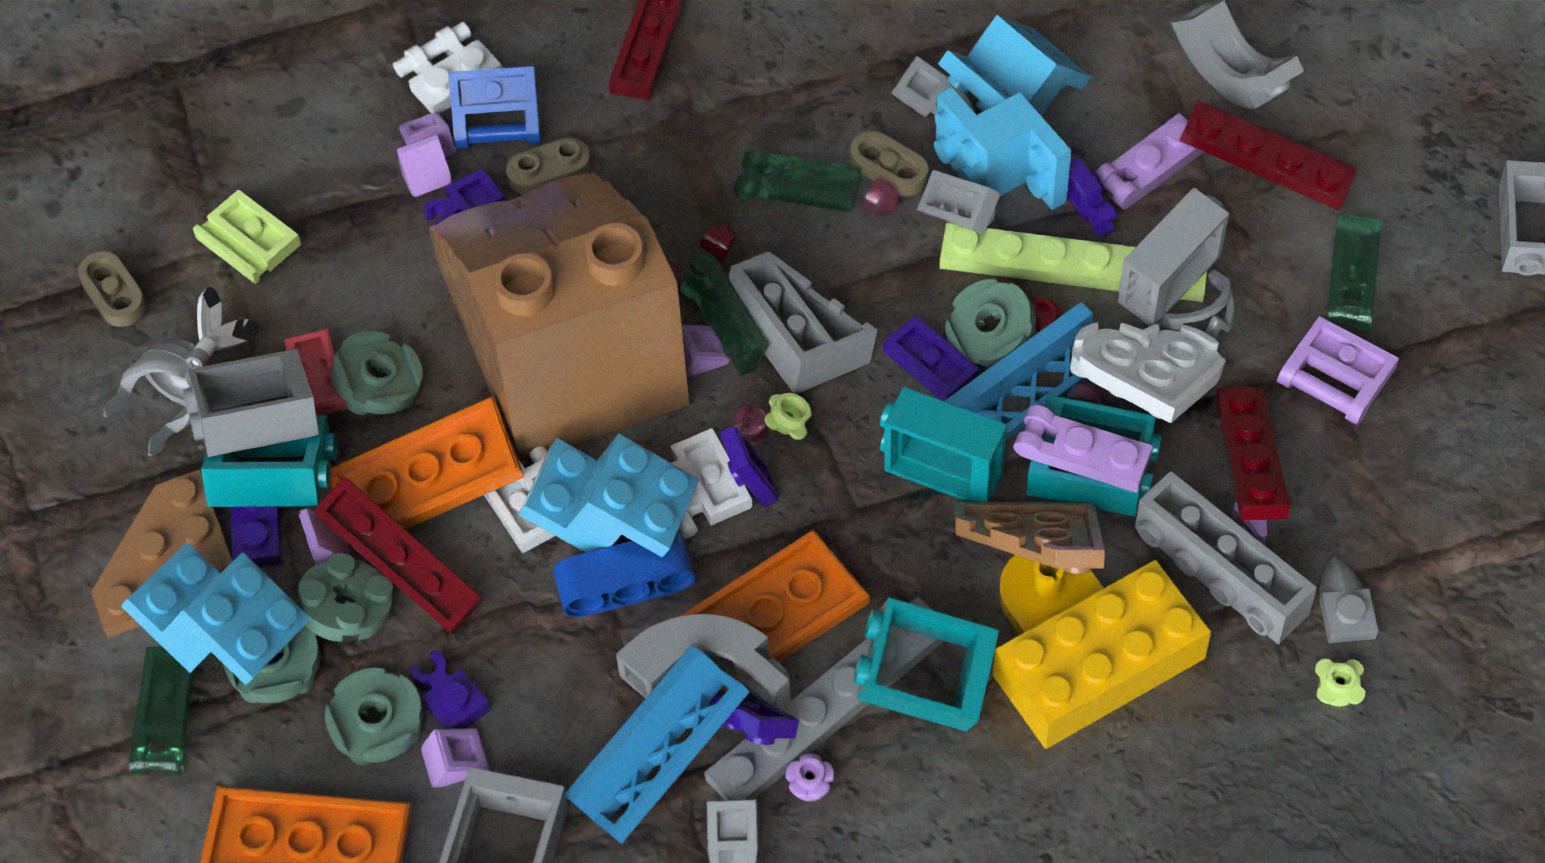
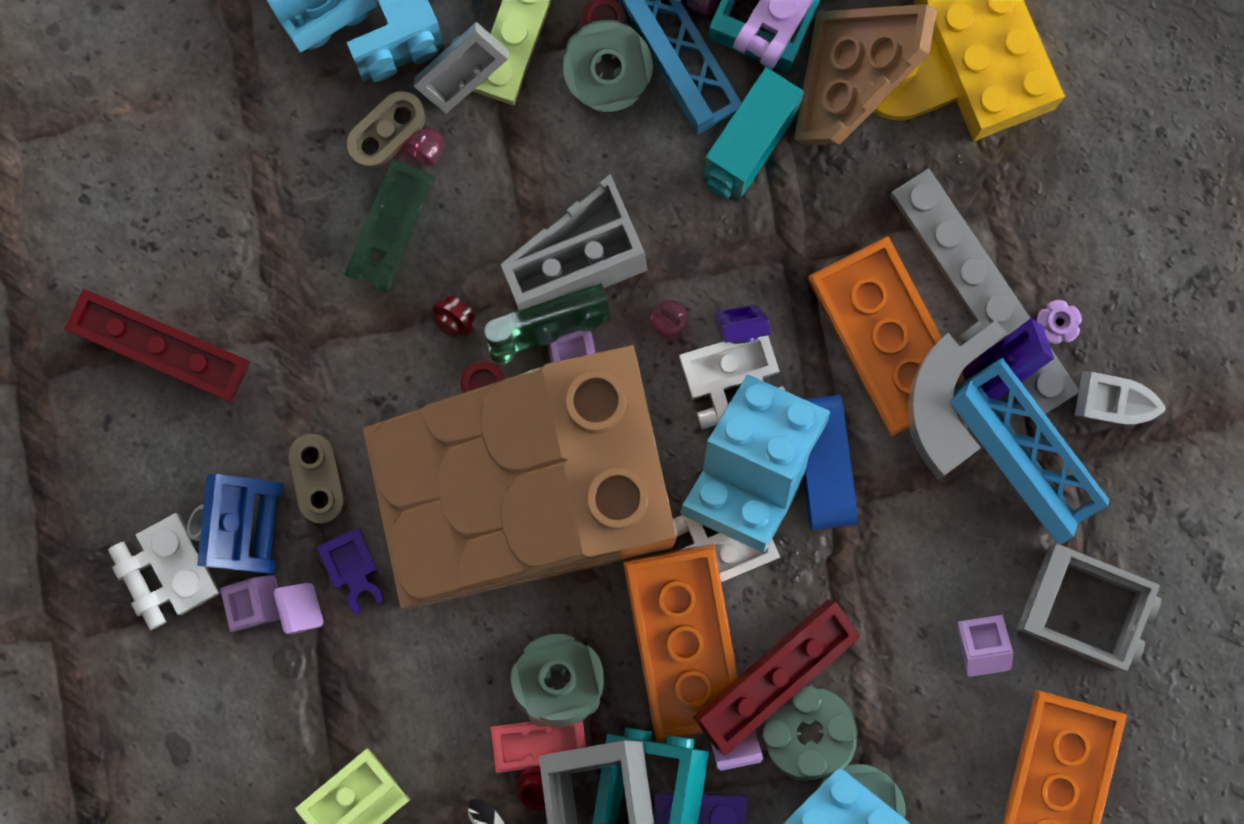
camera: 85 degrees left, 25 degrees up
sand green plate [325,668,424,766] -> none
dark purple plate [410,651,491,729] -> none
yellowish green plate [764,393,811,440] -> none
teal window [853,597,999,732] -> none
dark purple plate [883,315,979,402] -> none
light grey plate [891,56,975,118] -> none

